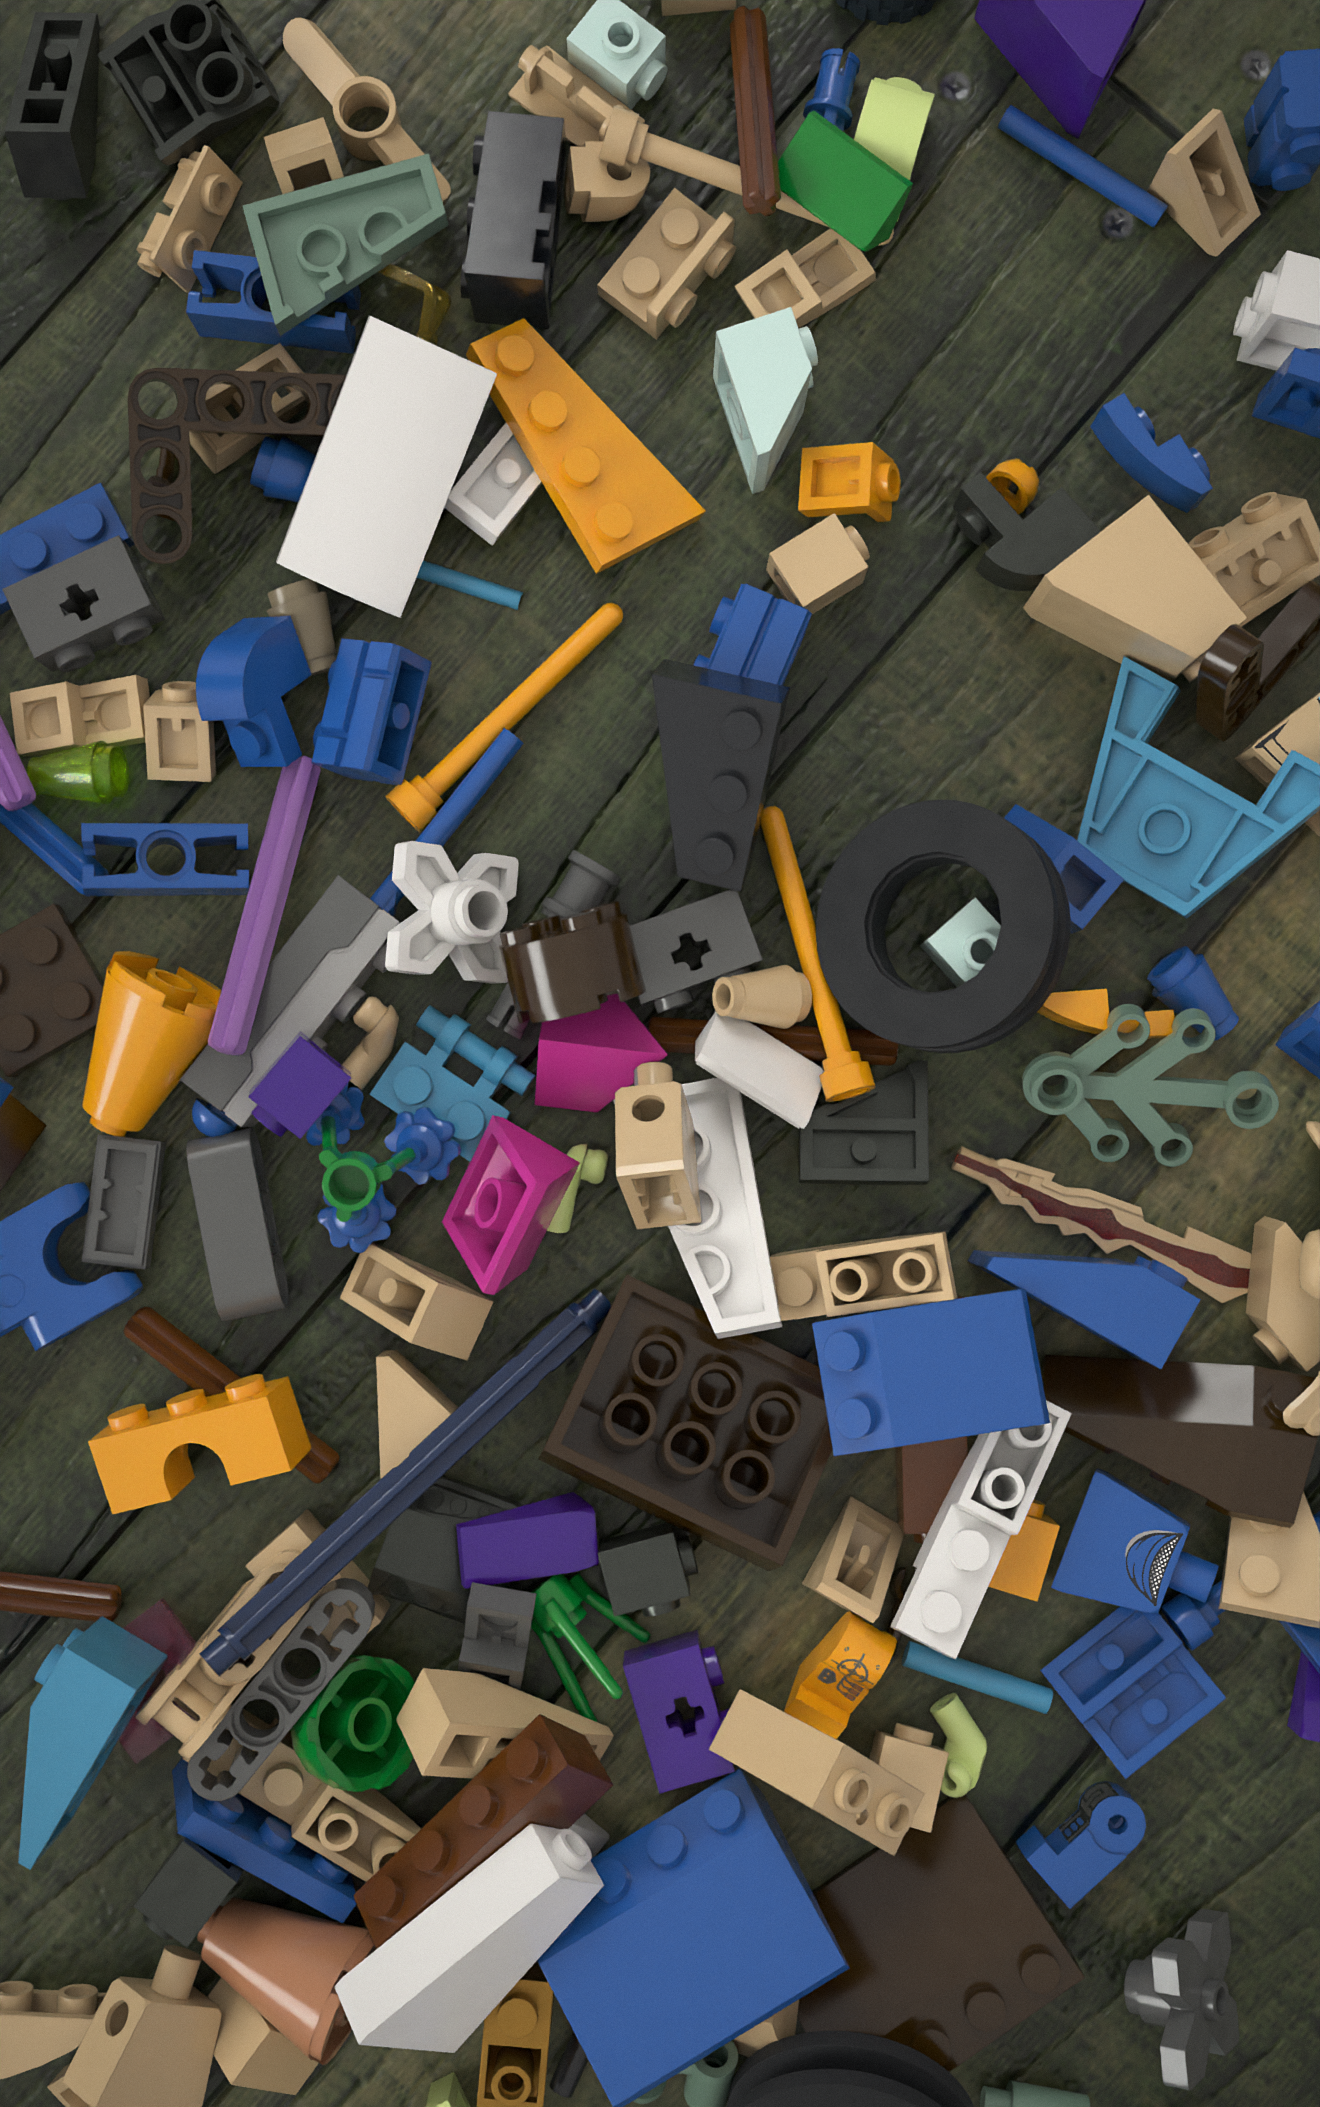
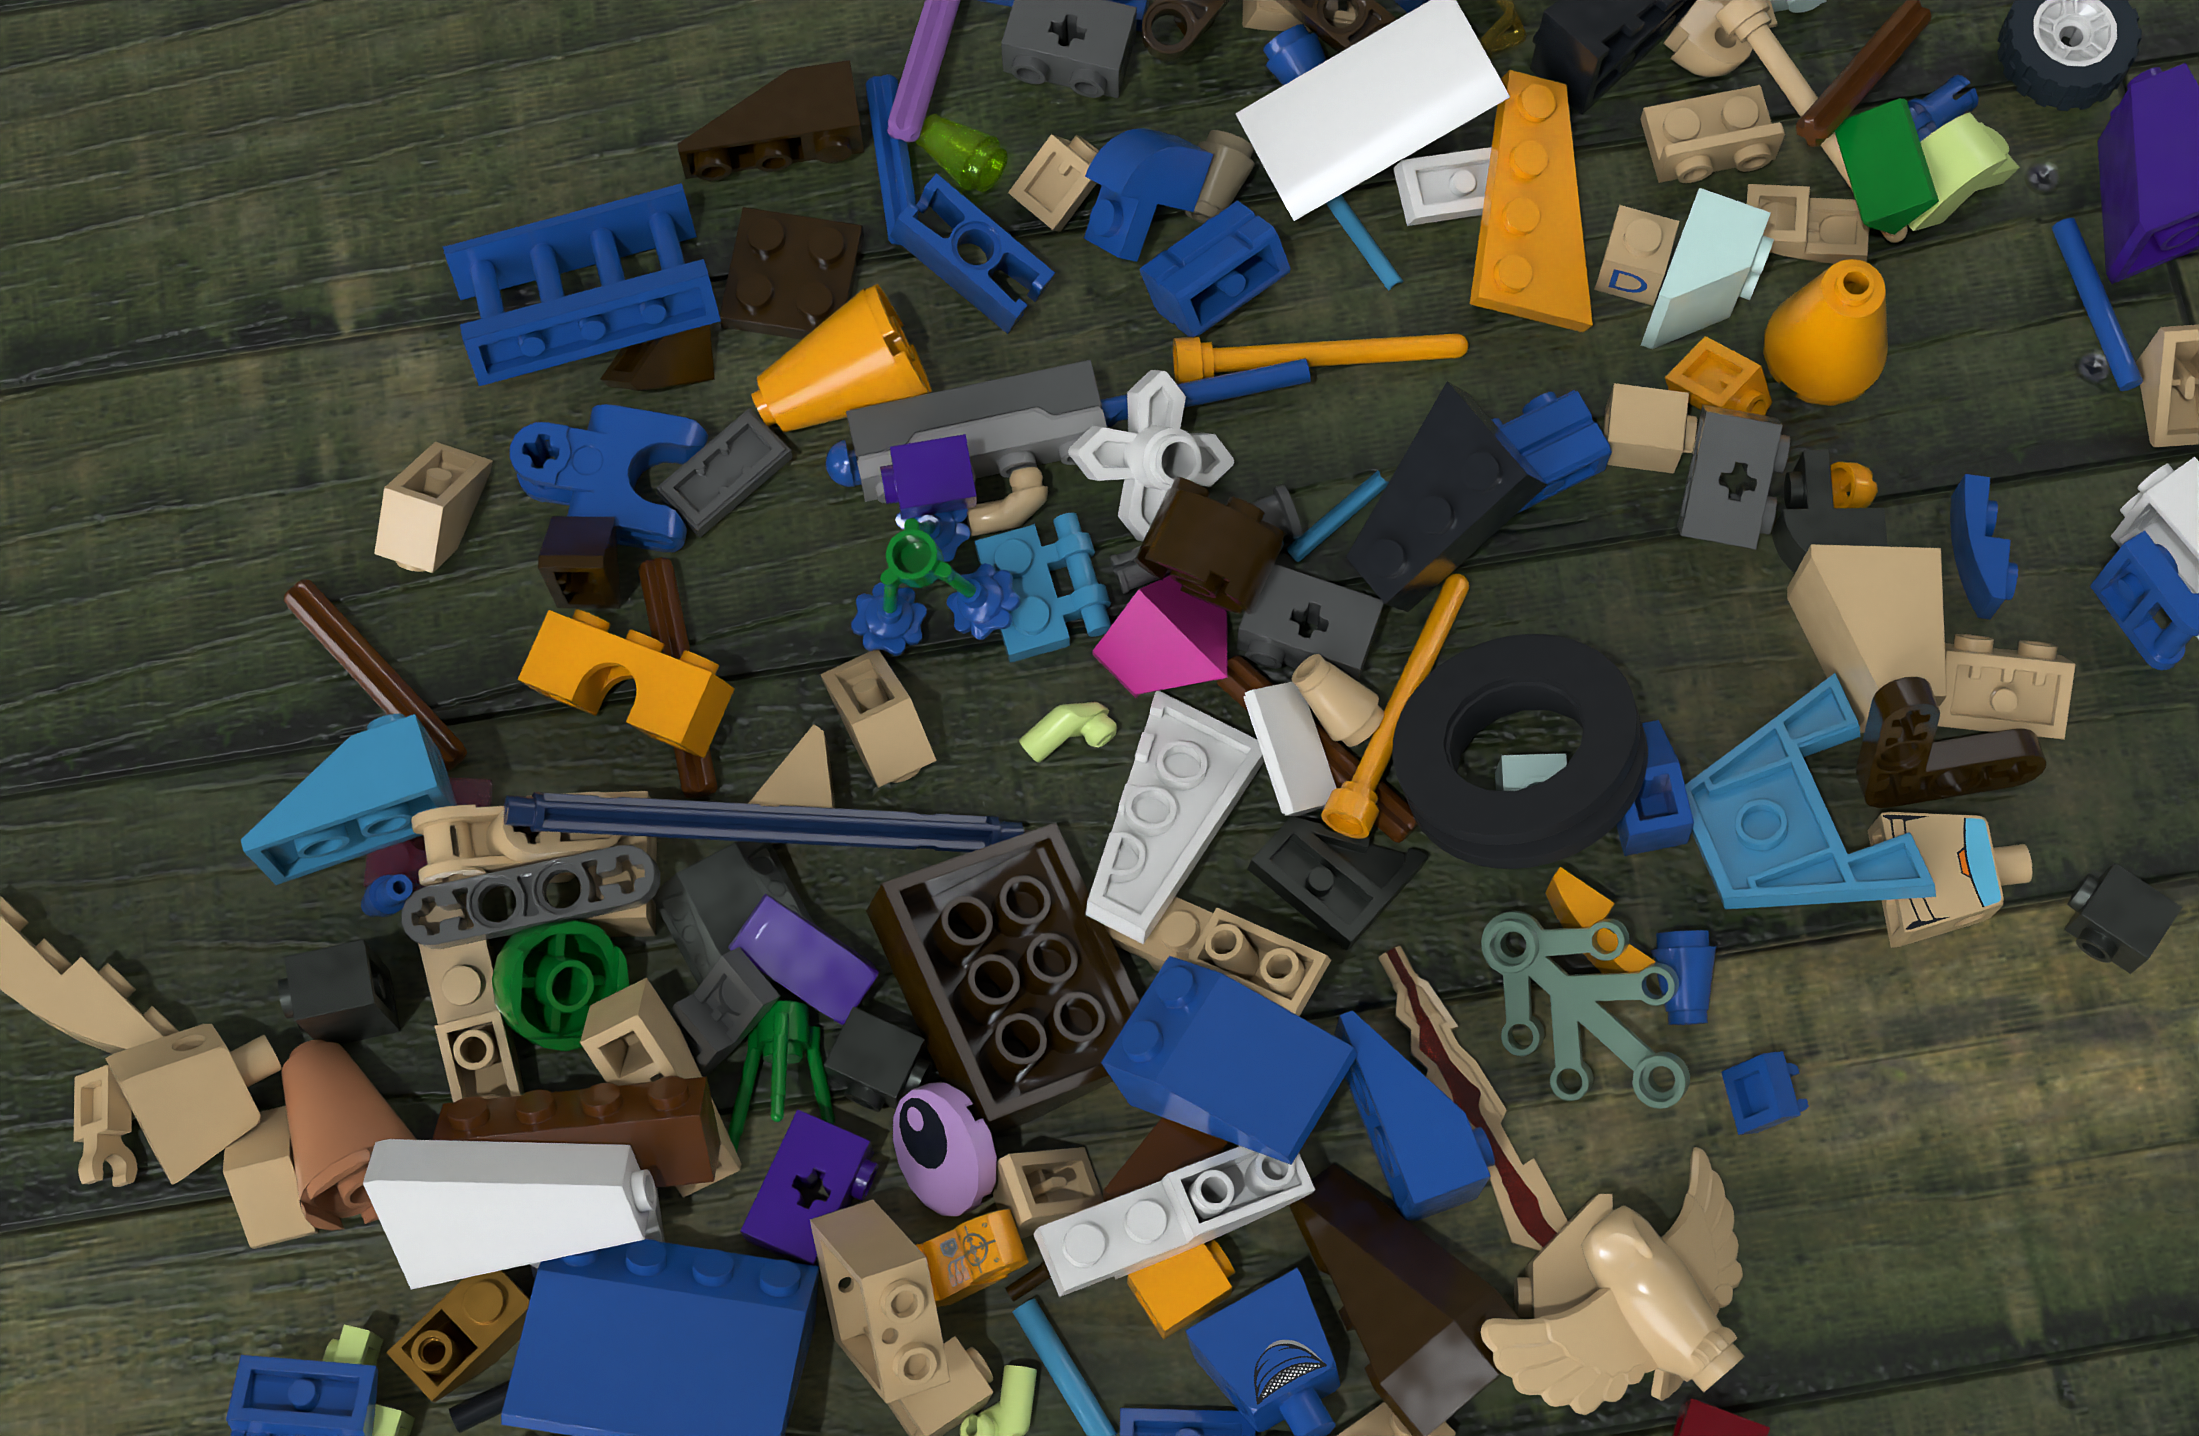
camera: 40 degrees right, 15 degrees down
tan slope [10,675,150,757] -> none
blue wing [172,1758,357,1924] -> none
dark grey beam [186,1127,289,1322] -> none
medium lavender axle [208,755,321,1055] -> none
dark pink slope [442,1115,580,1295] -> none
tan torso [615,1062,701,1229] -> none
none -> blue bar [361,874,413,917]
none -> dark brown slope [538,516,621,609]
none -> lavender tile [893,1083,997,1216]
none -> dark azure piece [1286,470,1389,562]
none -> tan brick [1594,205,1680,306]
none -> dark grey brick [1677,404,1790,549]
none -> light orange cone [1763,259,1888,406]

